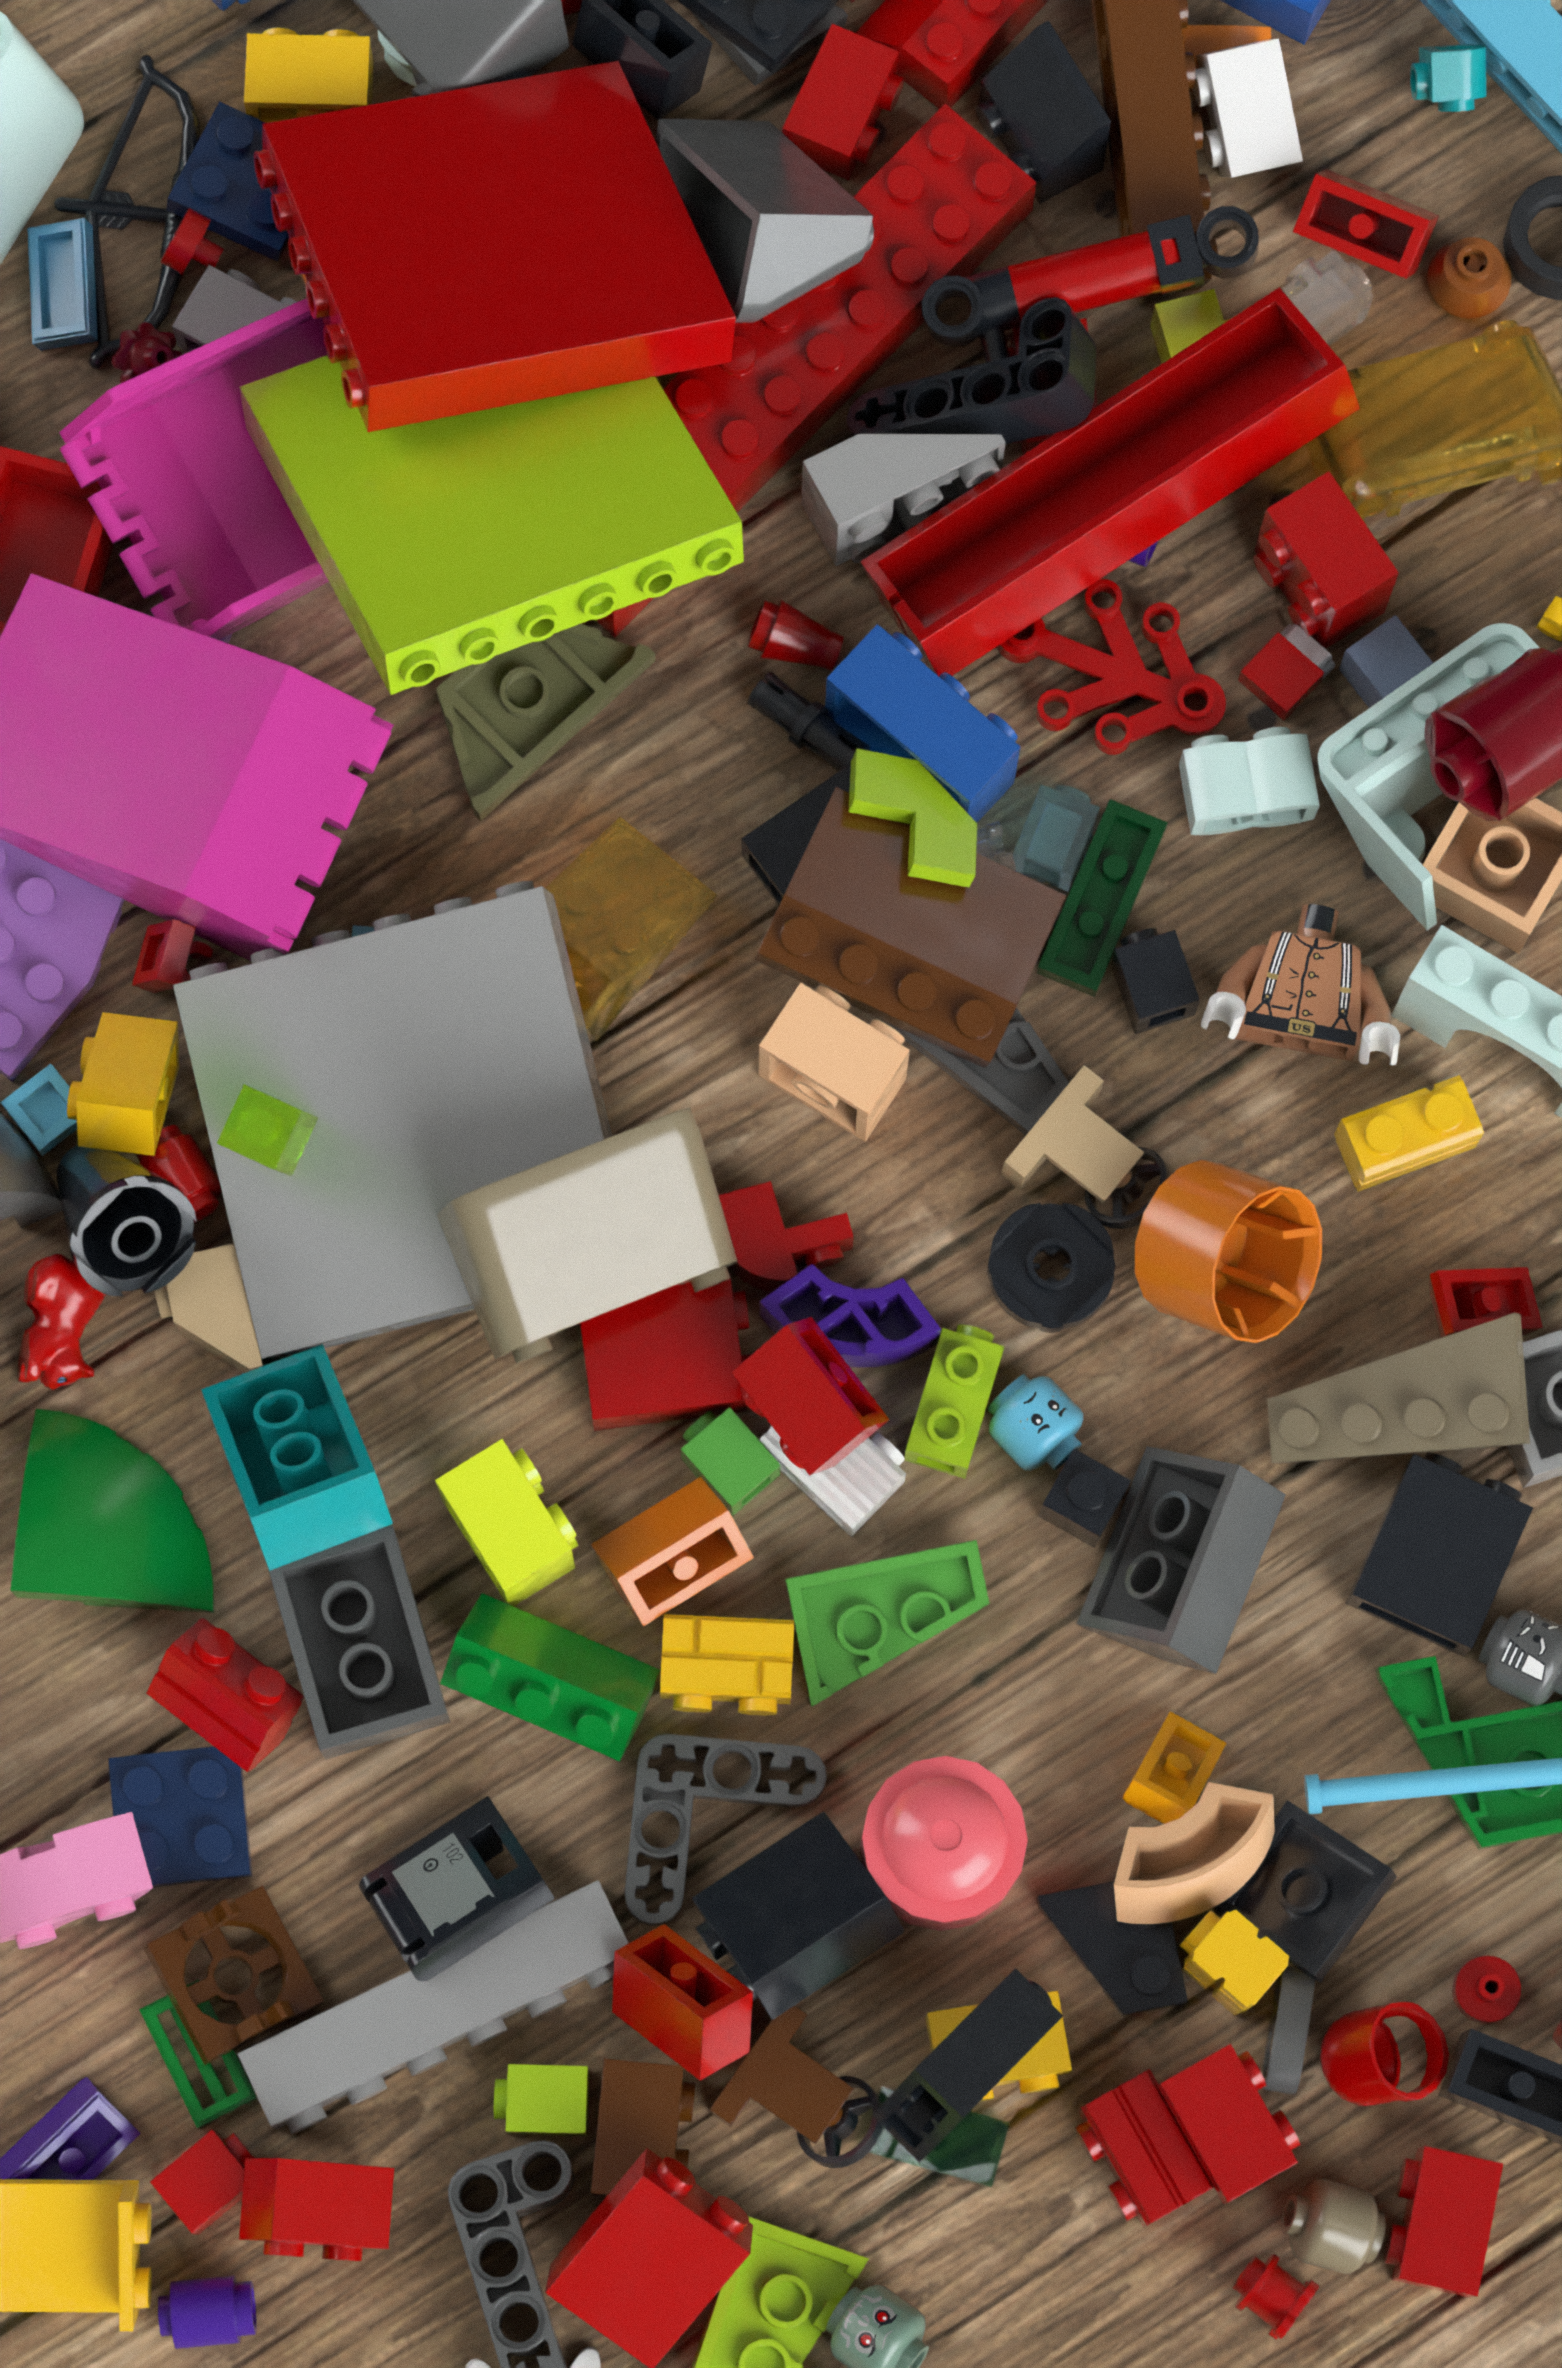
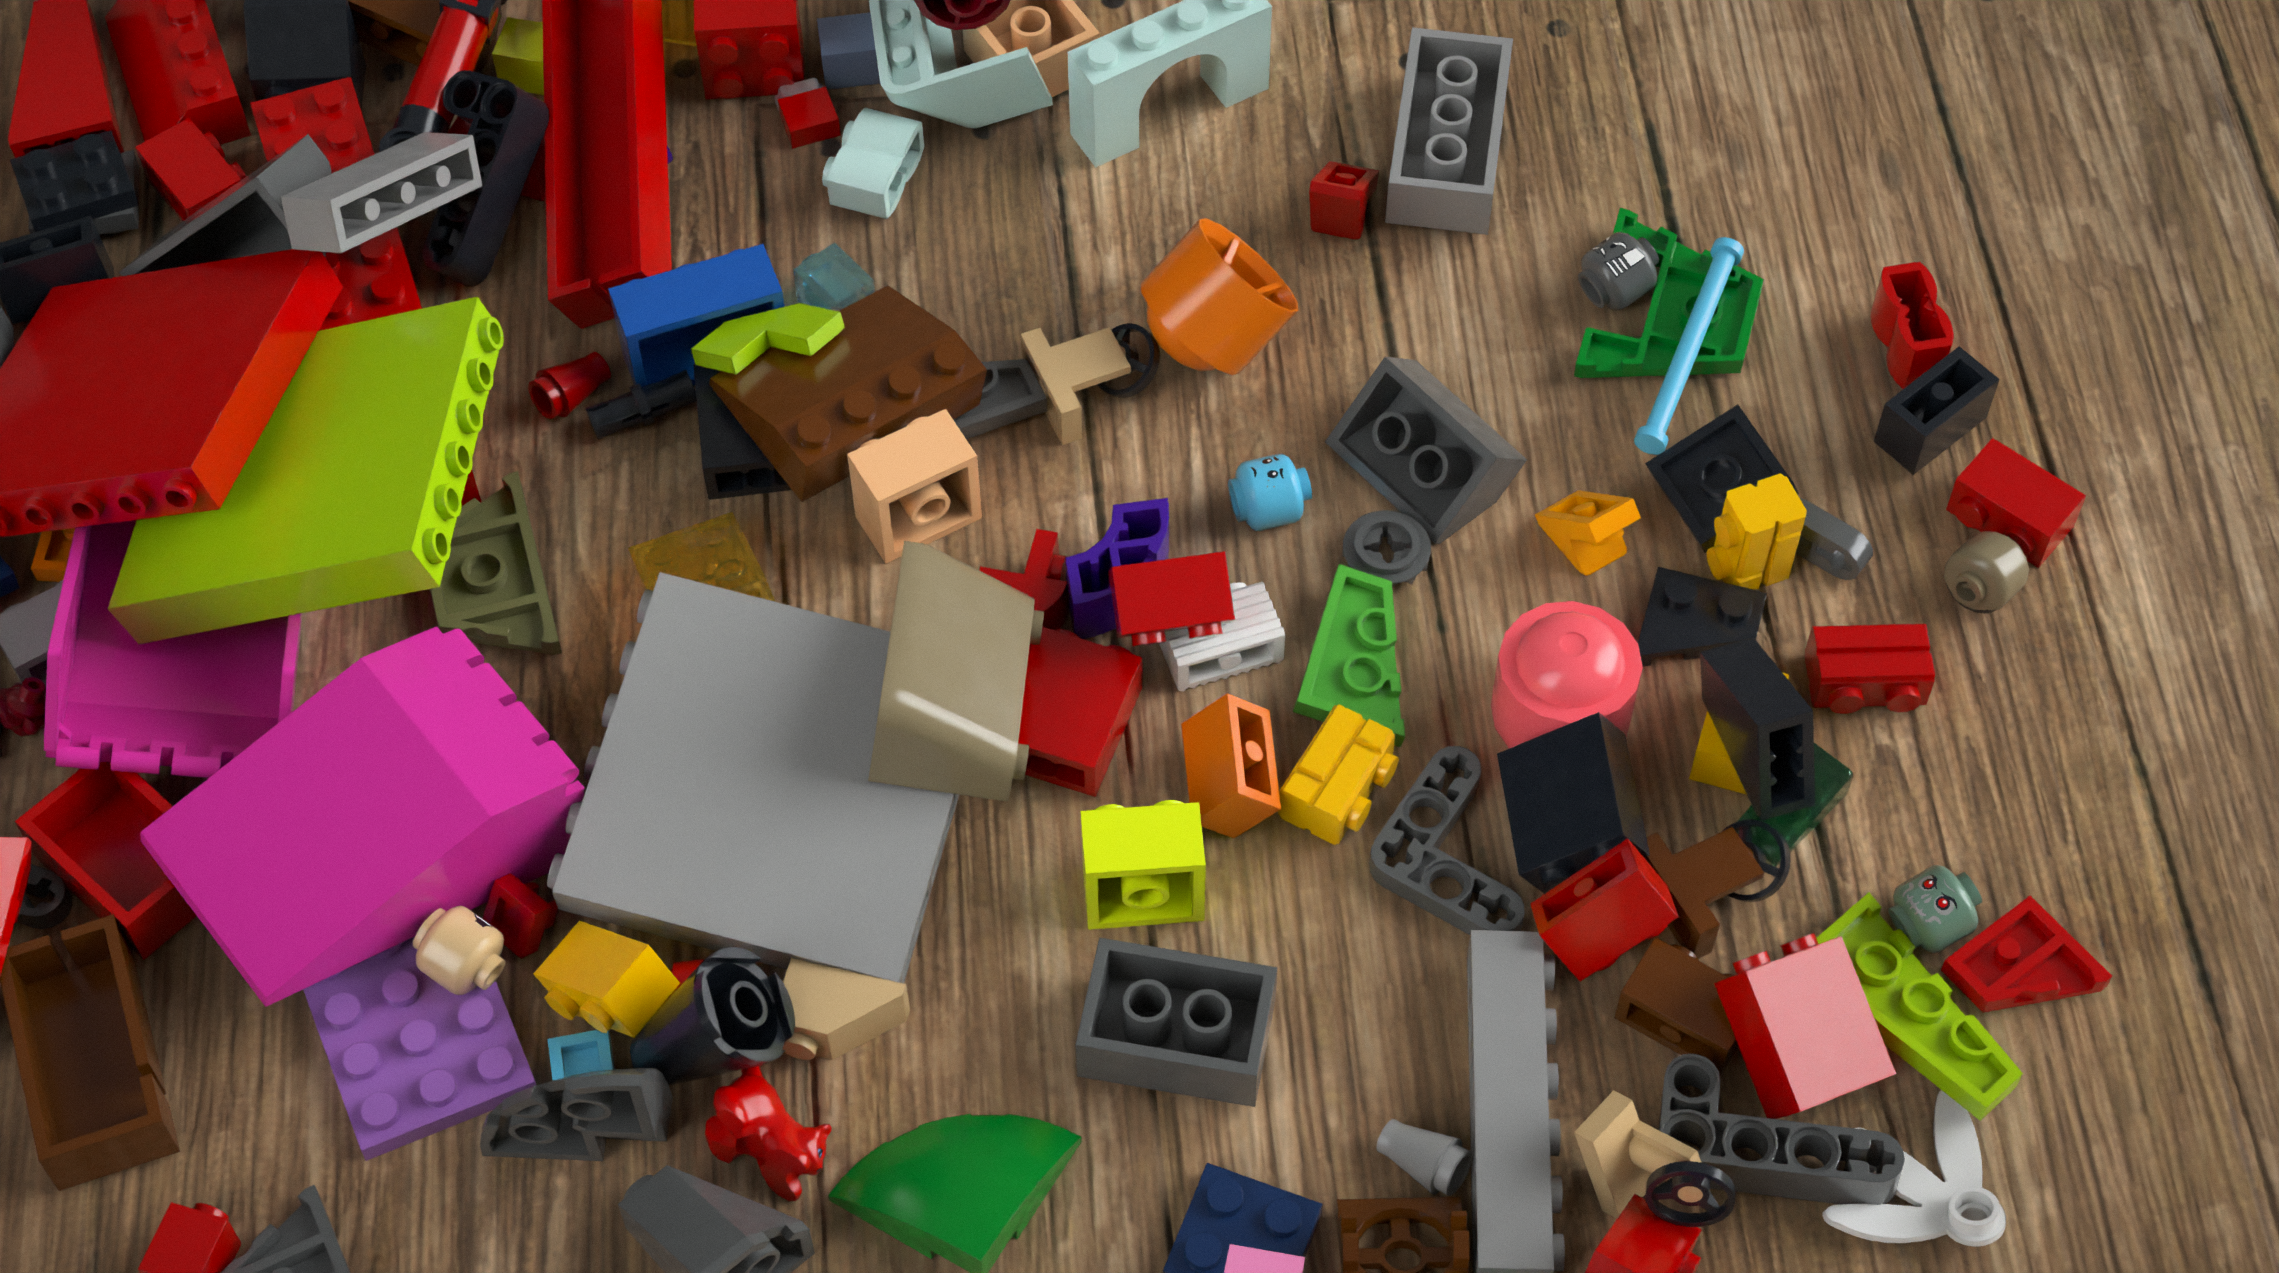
camera: 60 degrees left, 20 degrees down
red brick [146,1618,305,1772] -> none
teal brick [201,1344,393,1571] -> none
clear neon green brick [217,1084,318,1176] -> none
black container [359,1796,555,1982] -> none
green brick [440,1593,660,1762] -> none
lime brick [494,2064,589,2136] -> none
bright green brick [681,1407,781,1517] -> none
light grey slope [801,434,1006,566] -> none
lime brick [904,1324,1005,1479] -> none
black plate [987,1202,1116,1333] -> none
red plant [997,579,1226,755] -> none
dark green plate [1037,799,1168,997] -> none
black brick [1038,1449,1131,1548] -> none
black brick [1111,928,1200,1034] -> none
light nougat brick [1114,1782,1275,1924] -> none
red slope [1157,2043,1301,2204] -> none
nougat torso [1201,904,1400,1065] -> none
red brick [1232,2253,1320,2340] -> none
dark tan wing [1267,1313,1530,1464] -> none
red helmet [1320,2002,1449,2106] -> none
yellow brick [1334,1075,1484,1192] -> none
black brick [1345,1452,1533,1657] -> none
red tile [1452,1956,1521,2024] -> none
none -> light grey brick [281,132,483,253]
none -> tan head [413,906,506,995]
none -> dark grey gear [1342,510,1431,588]
none -> light grey cone [1376,1119,1472,1196]
none -> tan piece [1574,1090,1735,1227]

